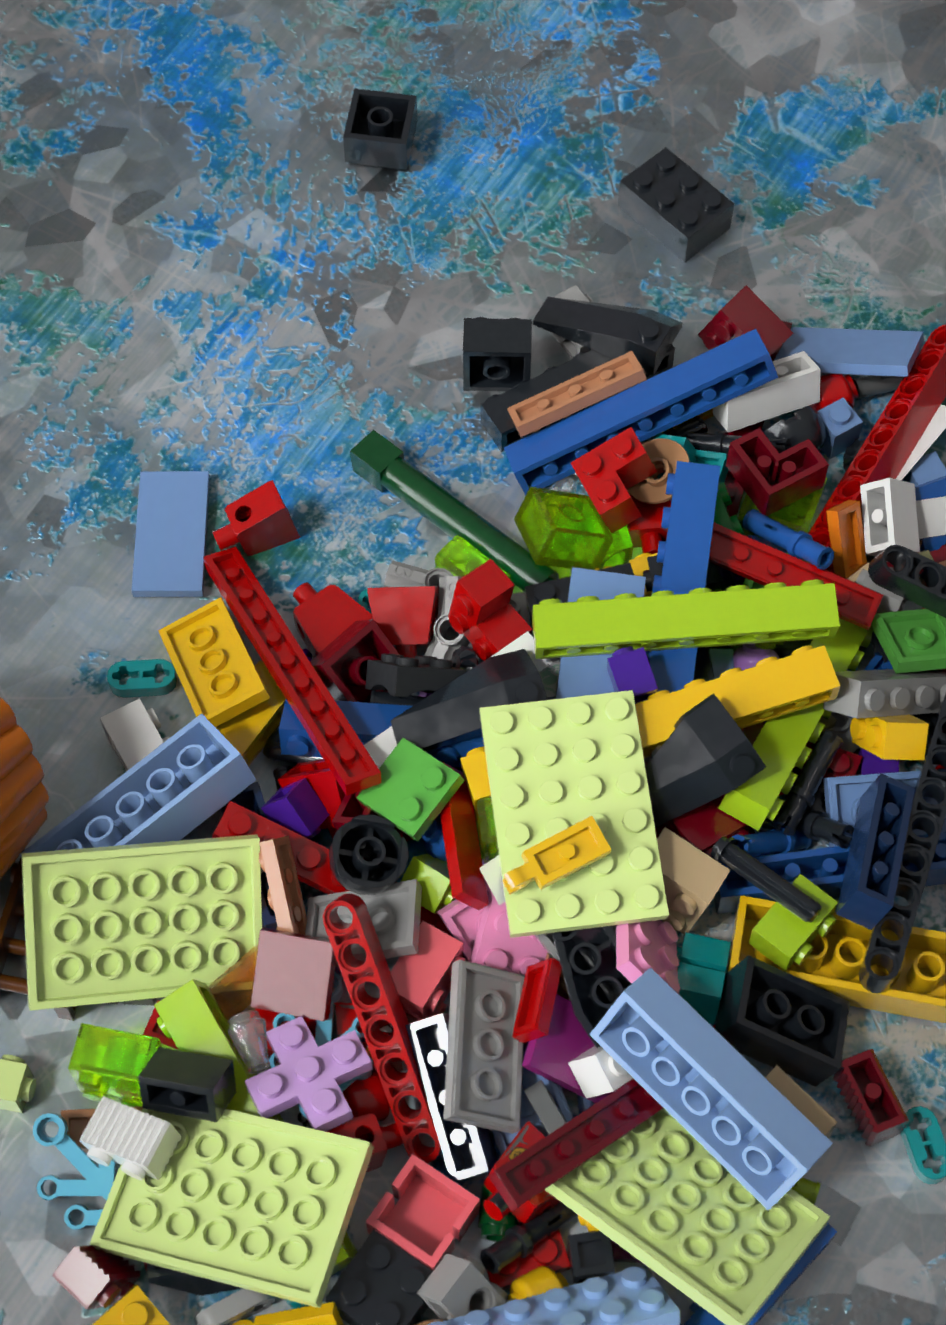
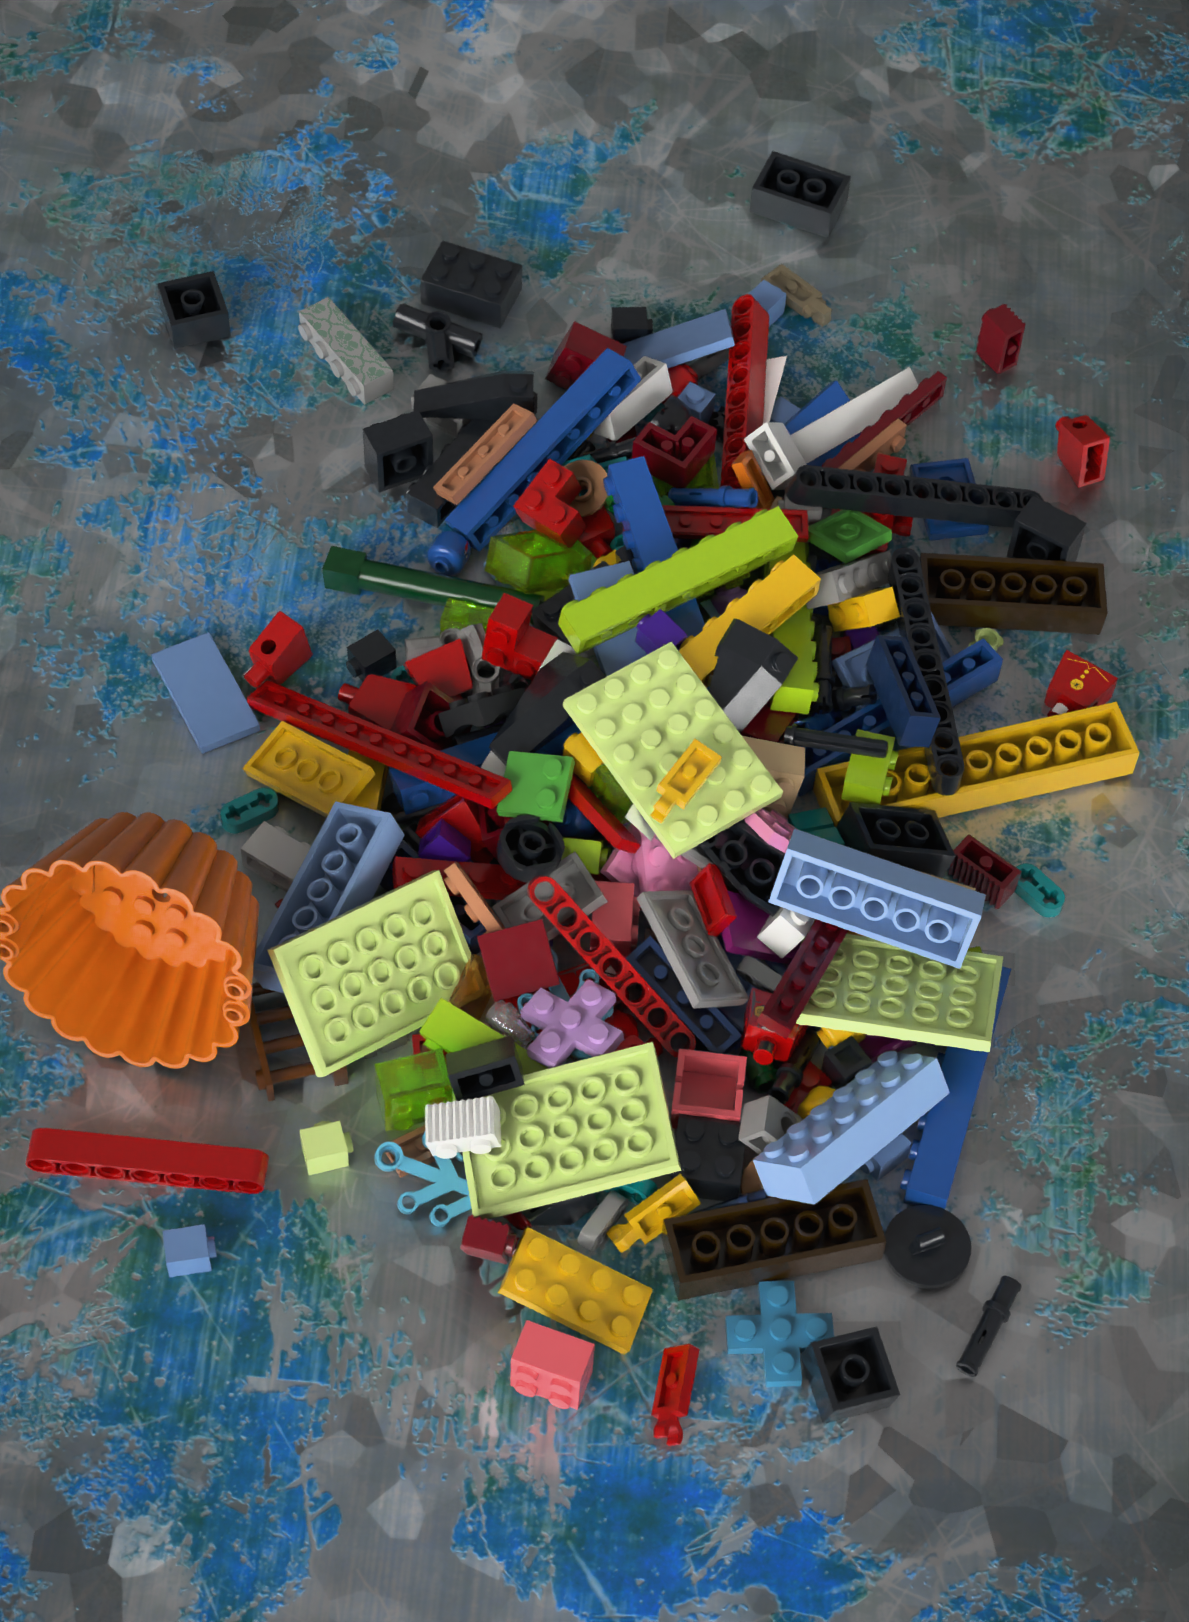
camera: 30 degrees left, 5 degrees down
none -> light grey brick [298,297,394,405]
none -> black brick [346,629,397,682]
none -> black piece [393,303,483,373]
none -> blue head [427,531,472,576]
none -> black brick [611,307,653,344]

